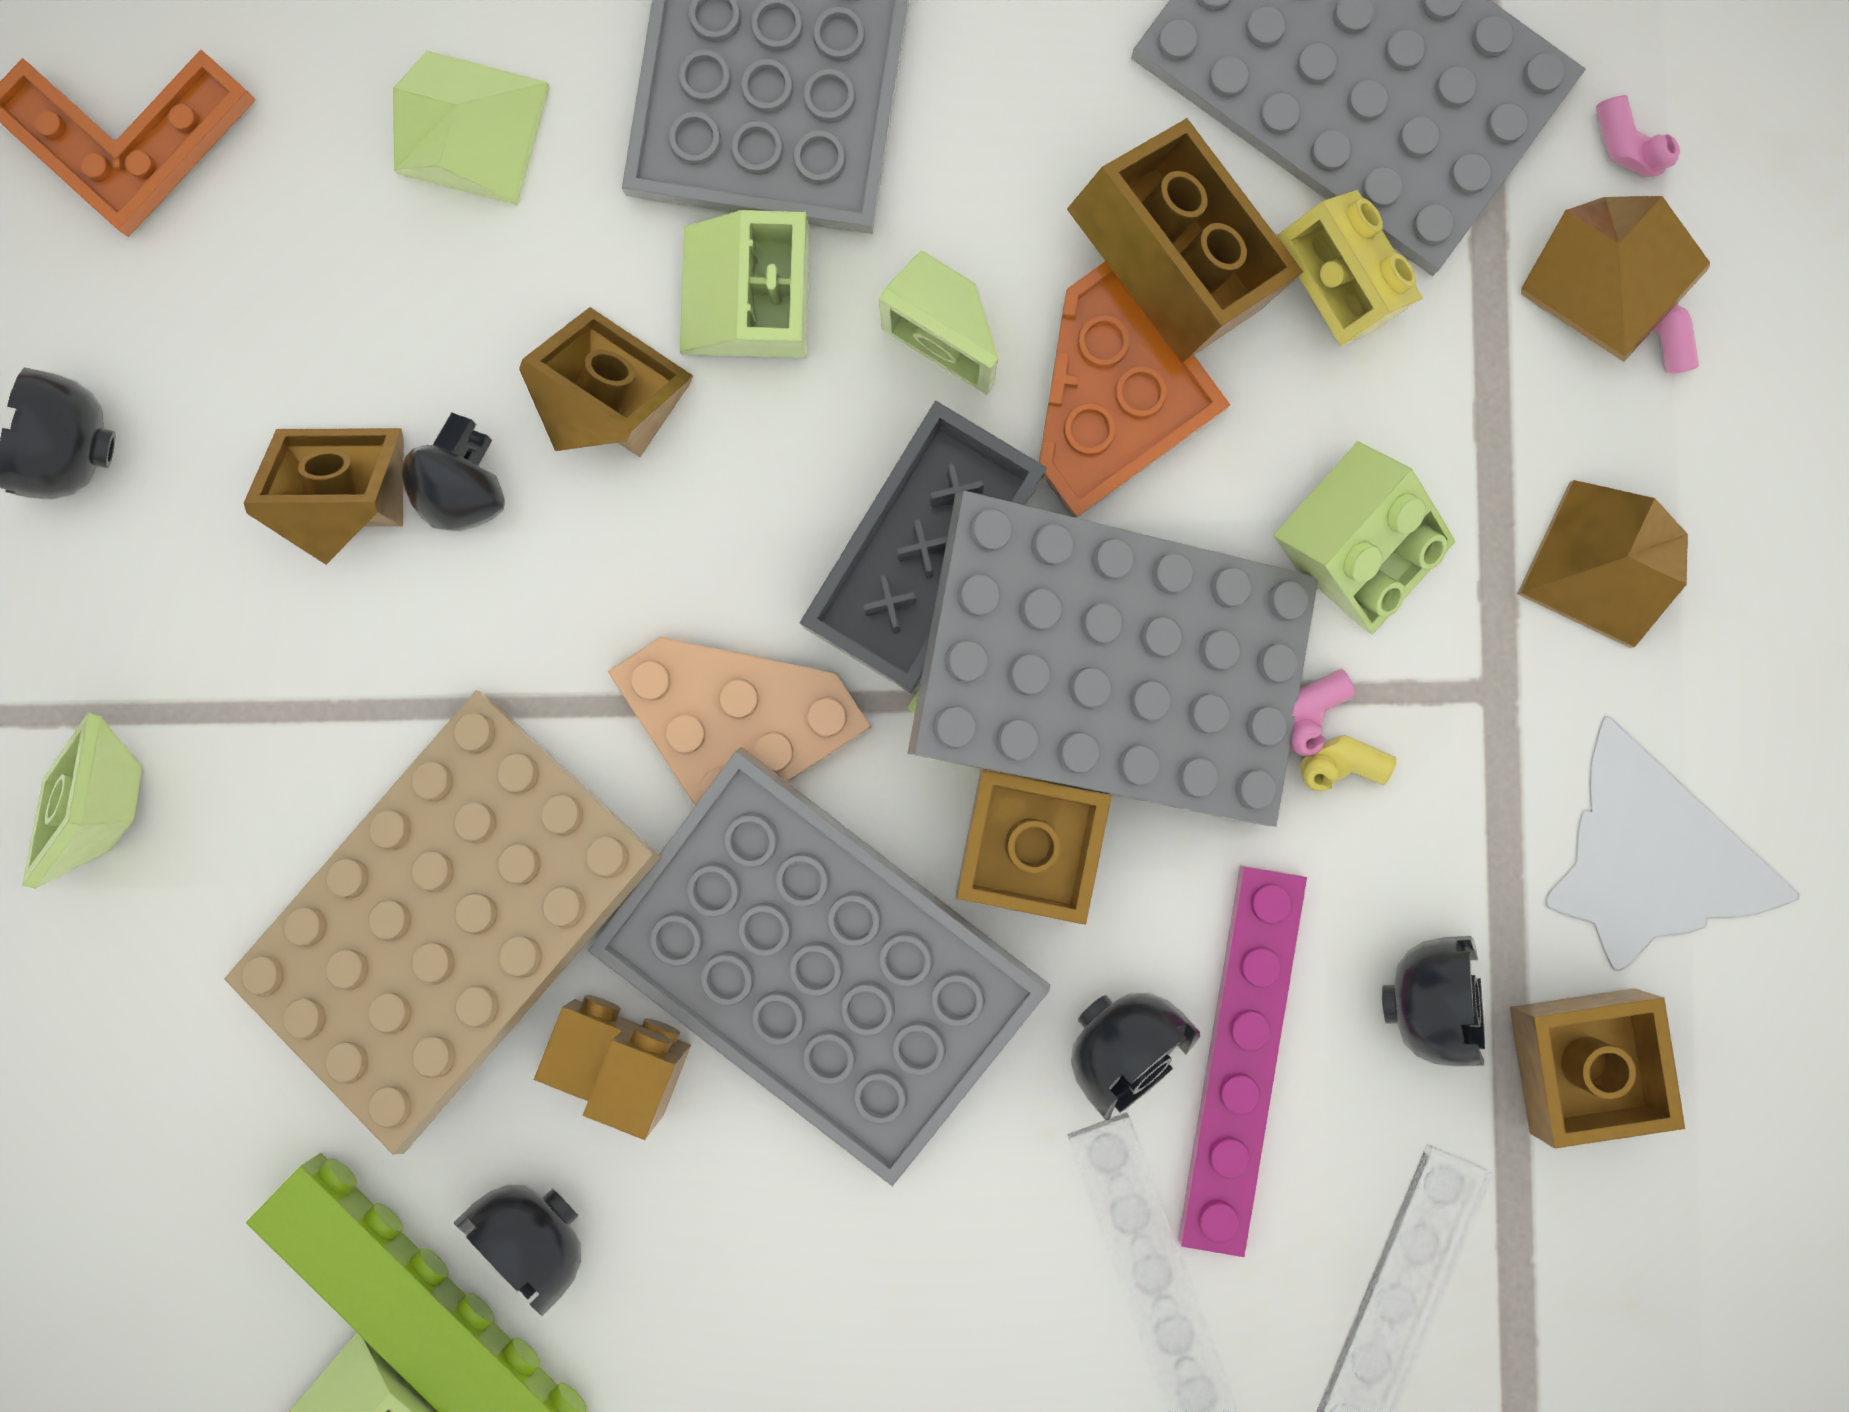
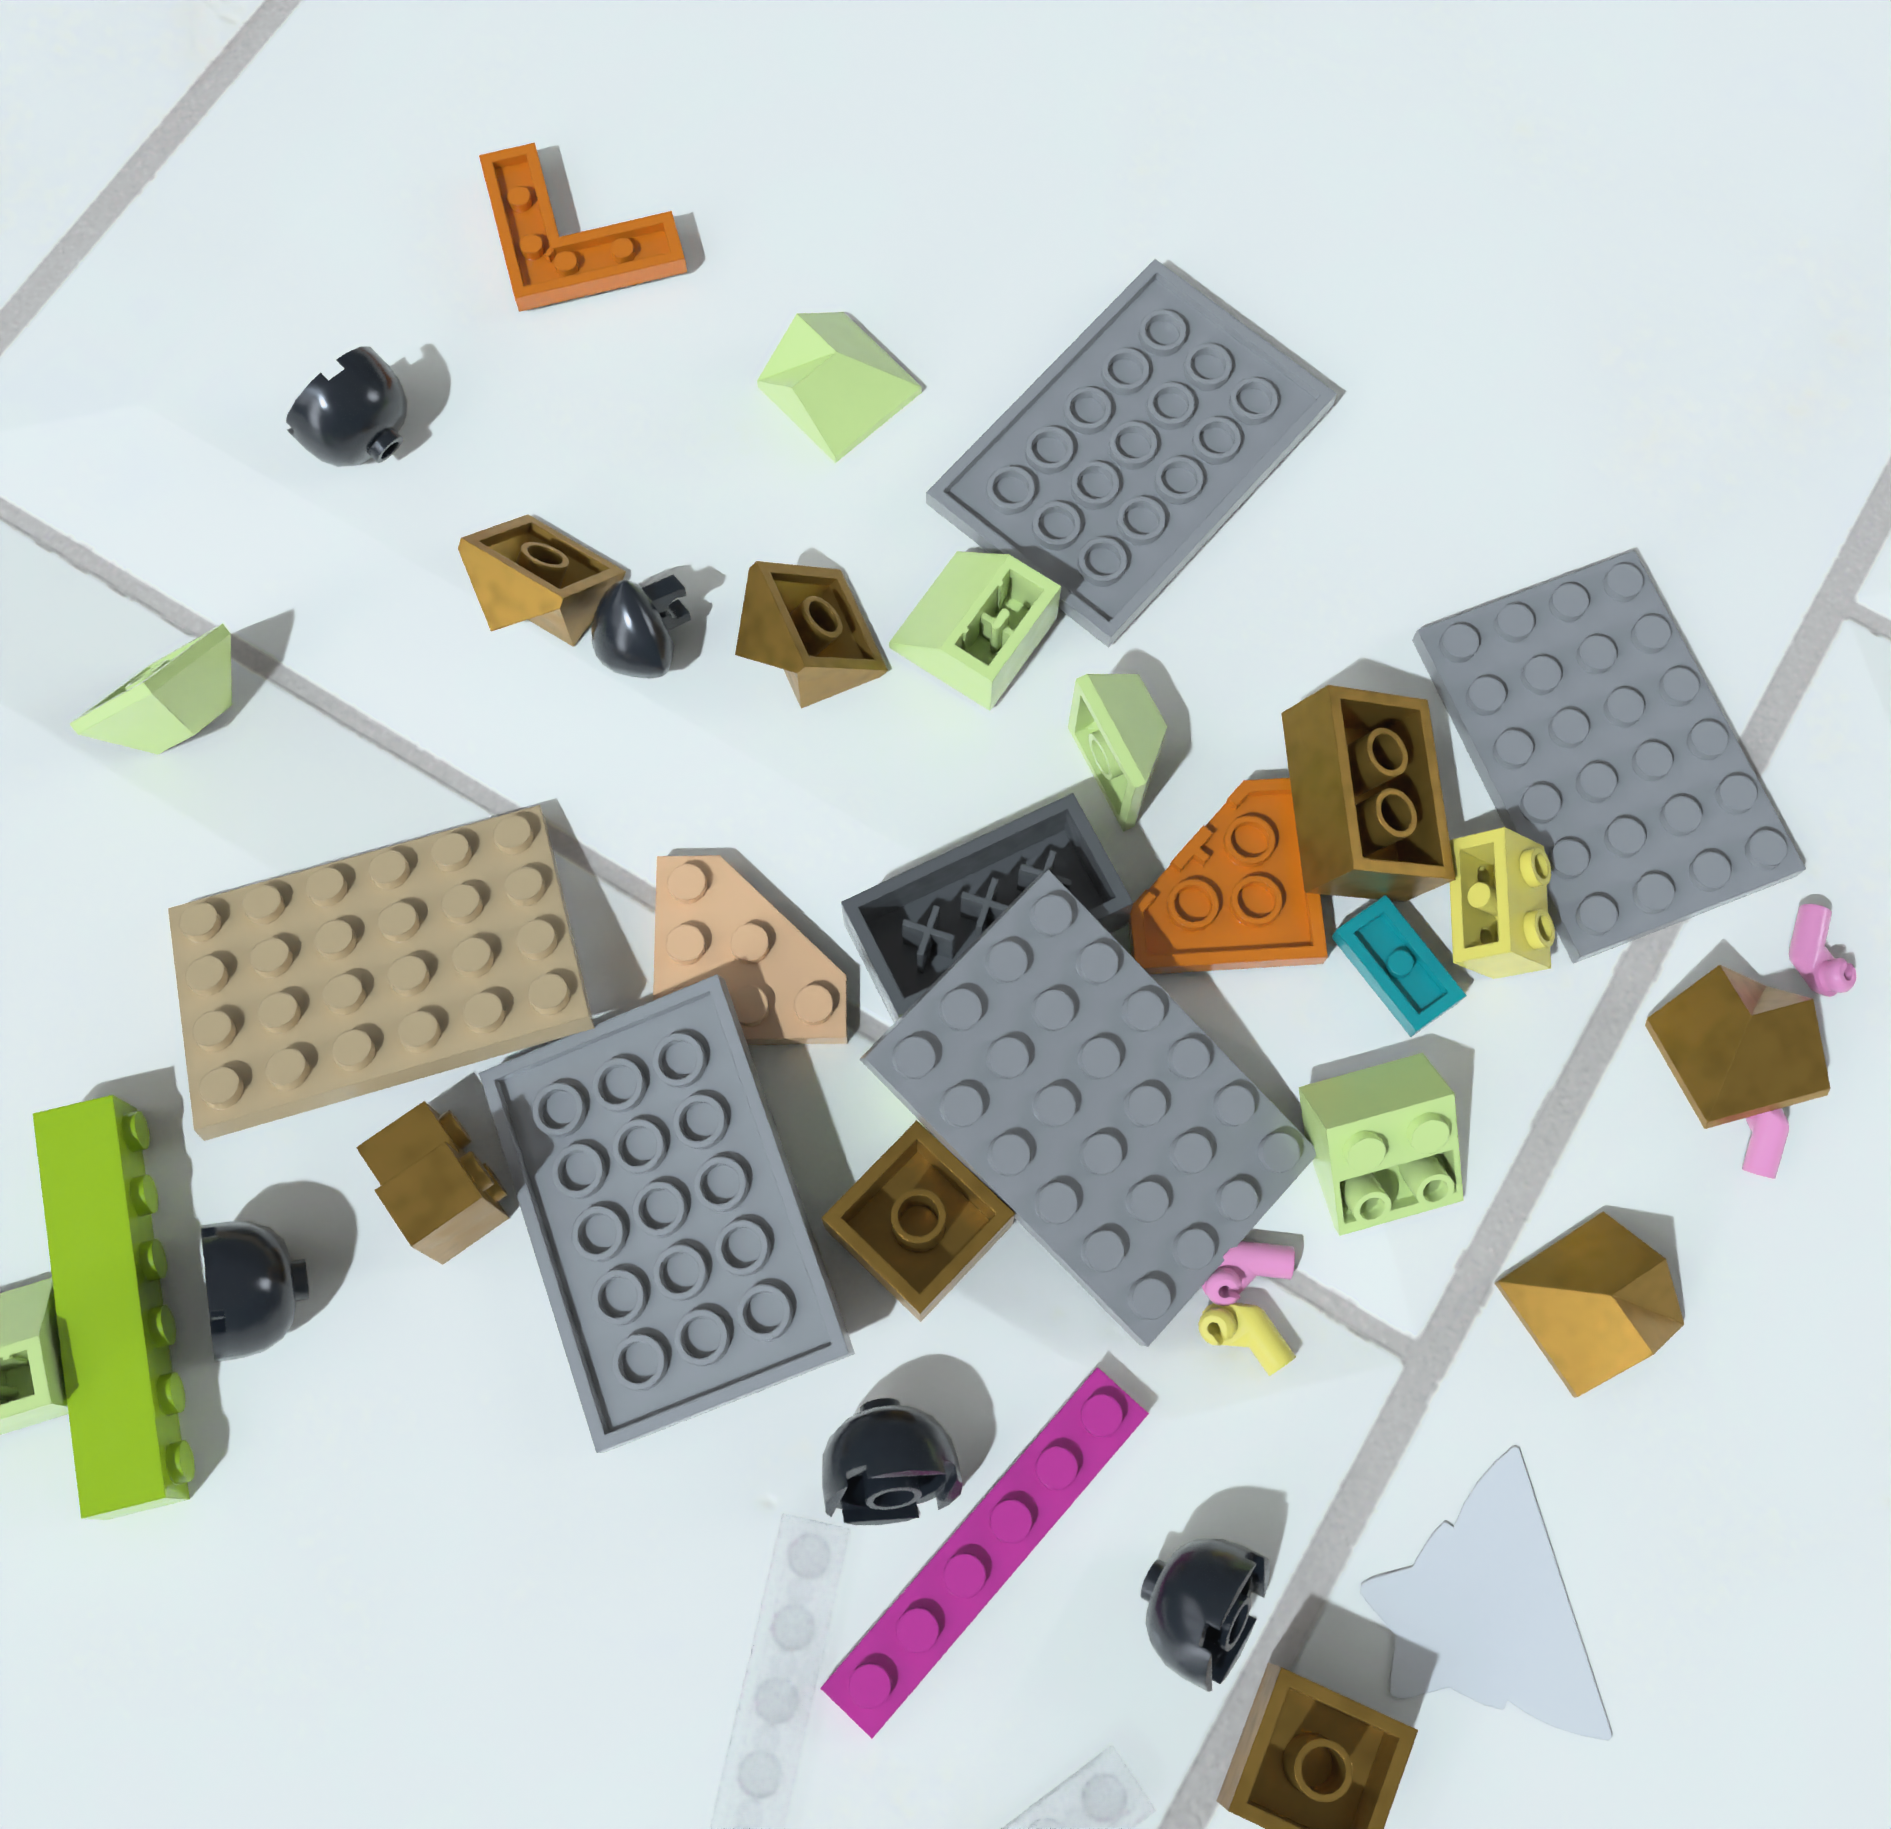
camera: 30 degrees right, 15 degrees down
none -> teal plate [1331,895,1467,1037]

